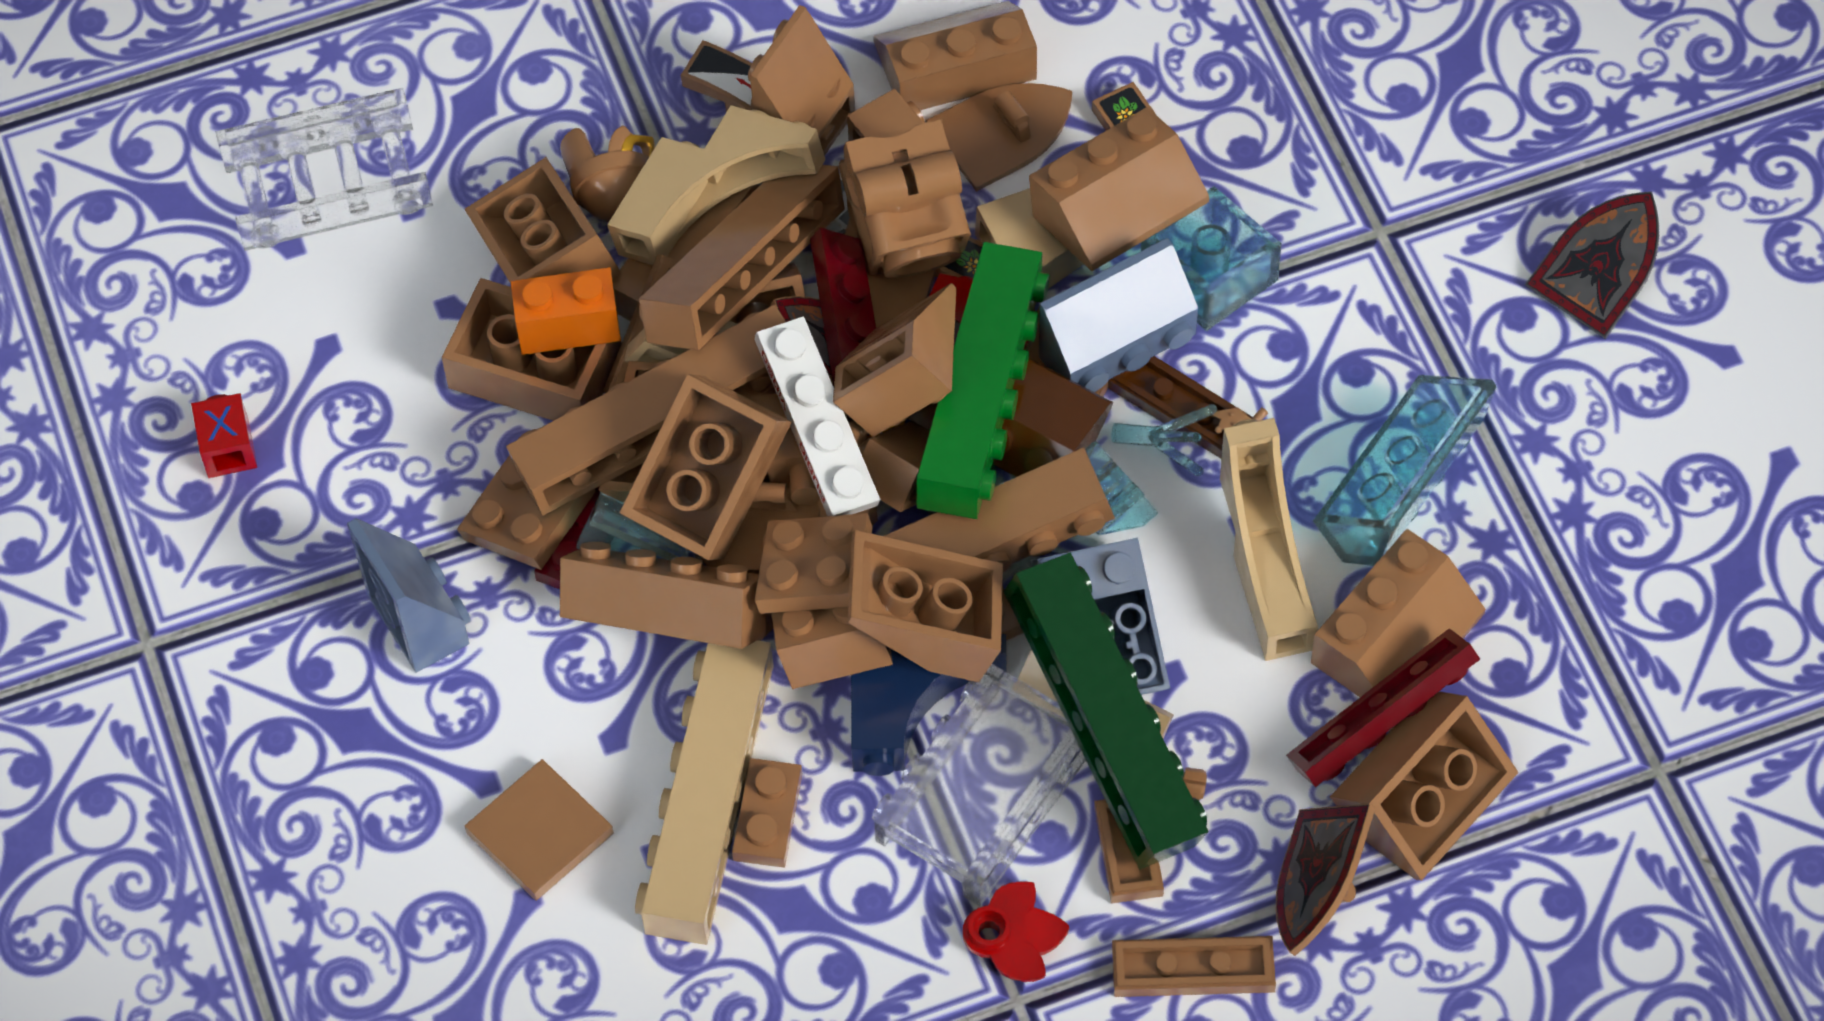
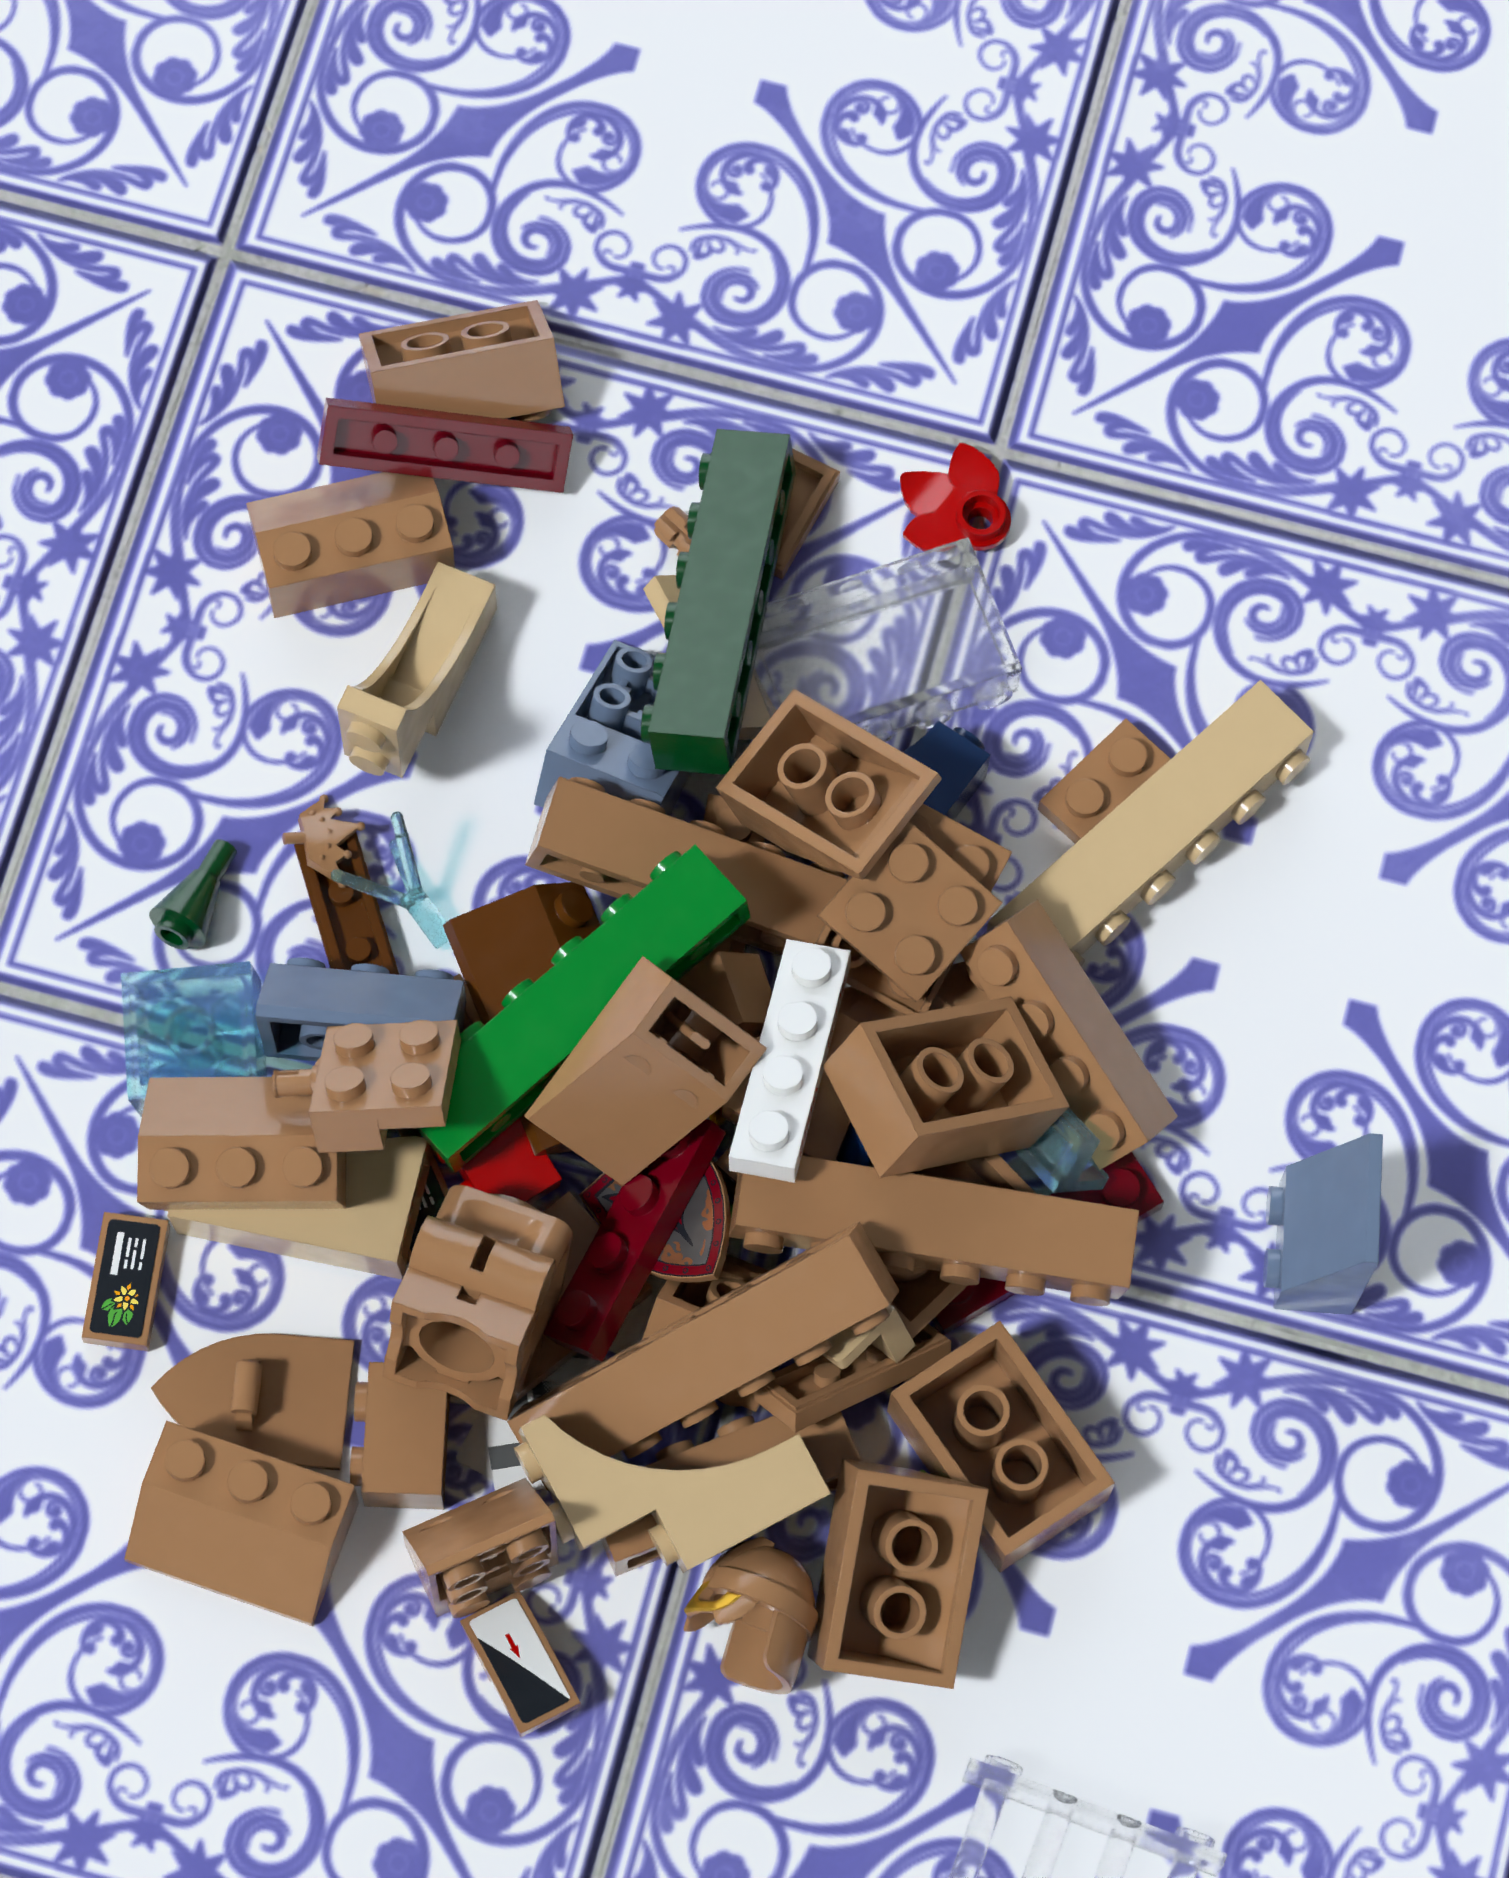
camera: 150 degrees left, 10 degrees up
red brick [191,393,258,479] -> none
medium nougat plate [457,455,596,570] -> none
medium nougat tile [464,759,614,901] -> none
orange brick [511,267,621,355] -> none
clear light blue brick [1085,440,1158,536] -> none
medium nougat tile [1112,936,1276,997] -> none
shield [1276,804,1376,956] -> none
clear light blue slope [1313,375,1497,566] -> none
none -> dark green cone [149,839,237,950]
none -> medium nougat plate [272,1020,461,1153]

